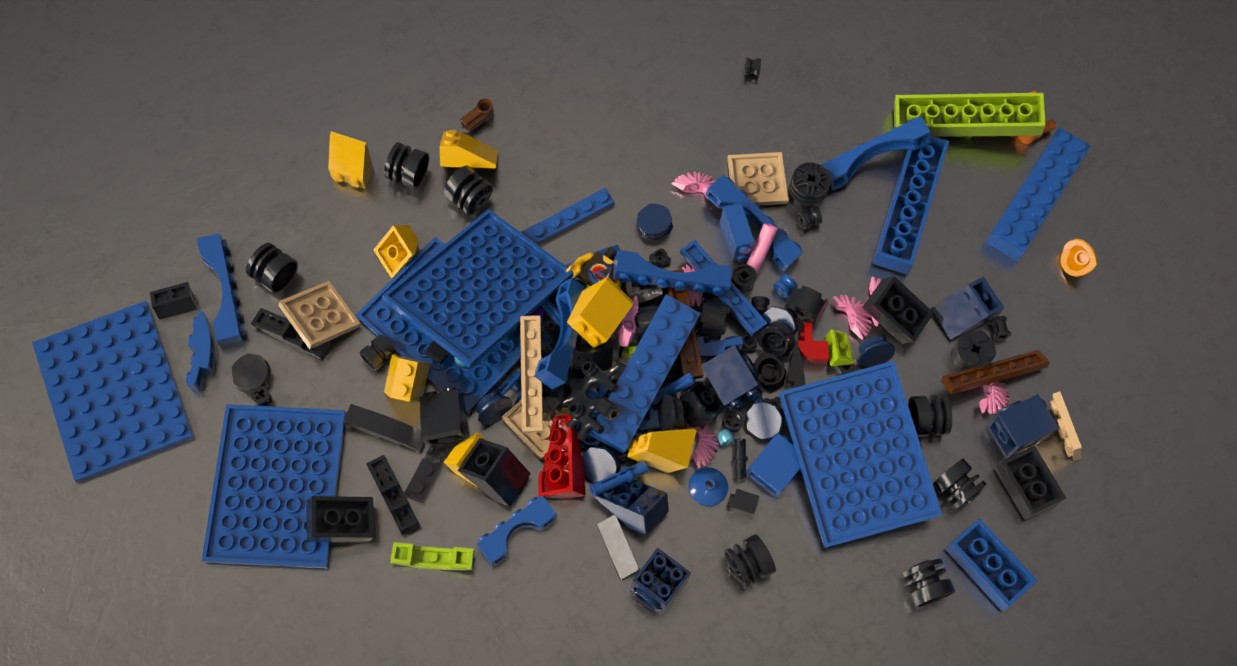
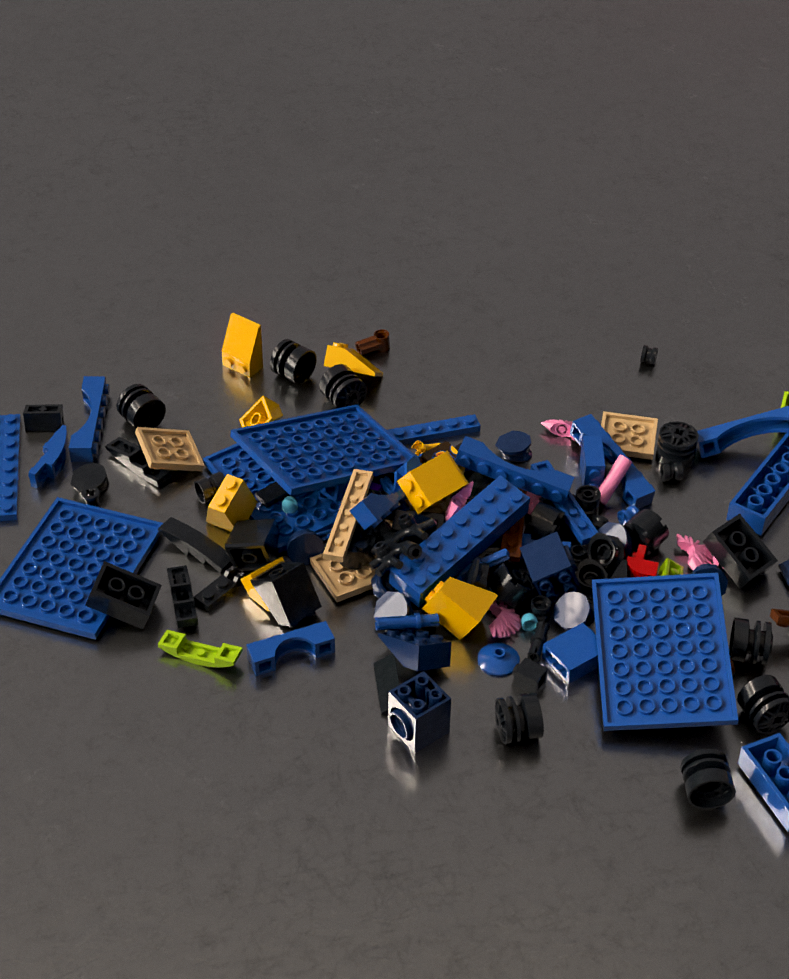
camera: 20 degrees right, 25 degrees down
red wedge [538,414,586,499] -> none

